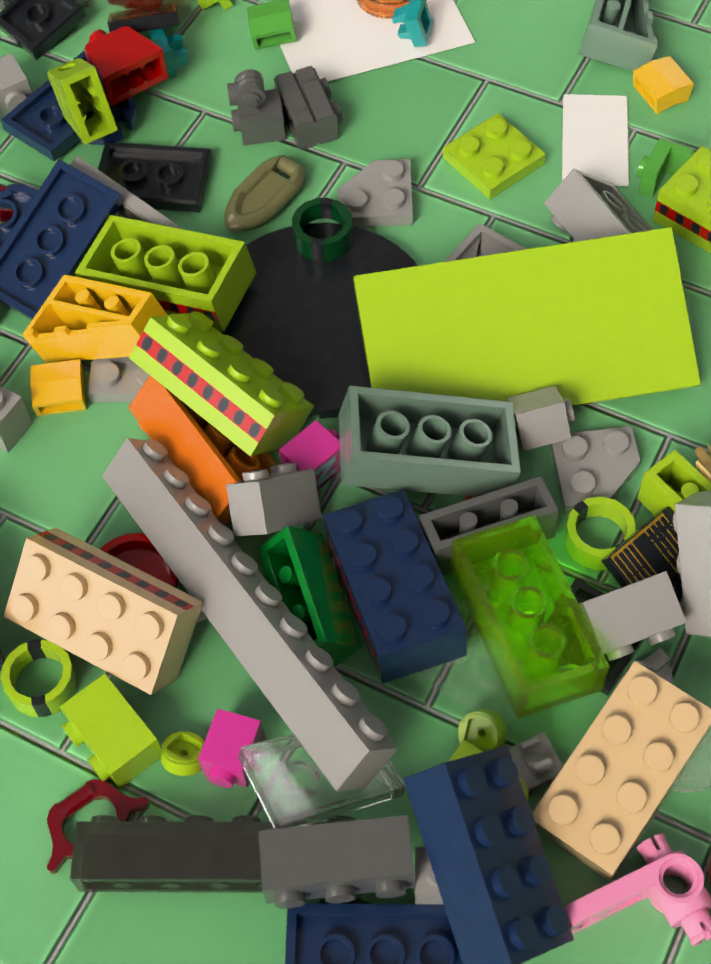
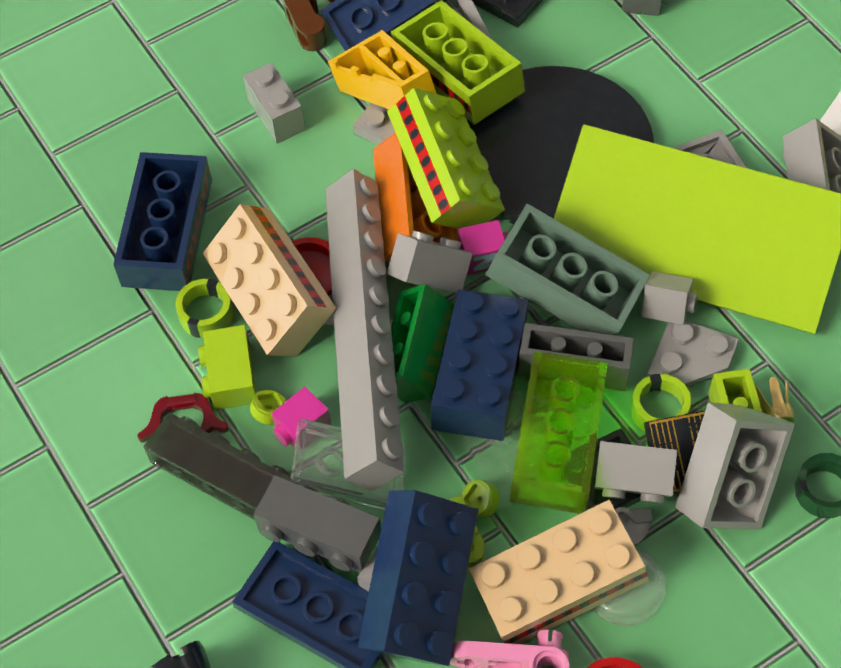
camera: 30 degrees right, 0 degrees up
yellow piece [30,359,87,416] -> none
olive piece [224,155,306,232] -> none
dark green piece [292,198,353,262] -> none
light grey plate [338,159,413,227] -> none
lime plate [443,113,546,200] -> none
light grey tile [509,732,563,795] -> none

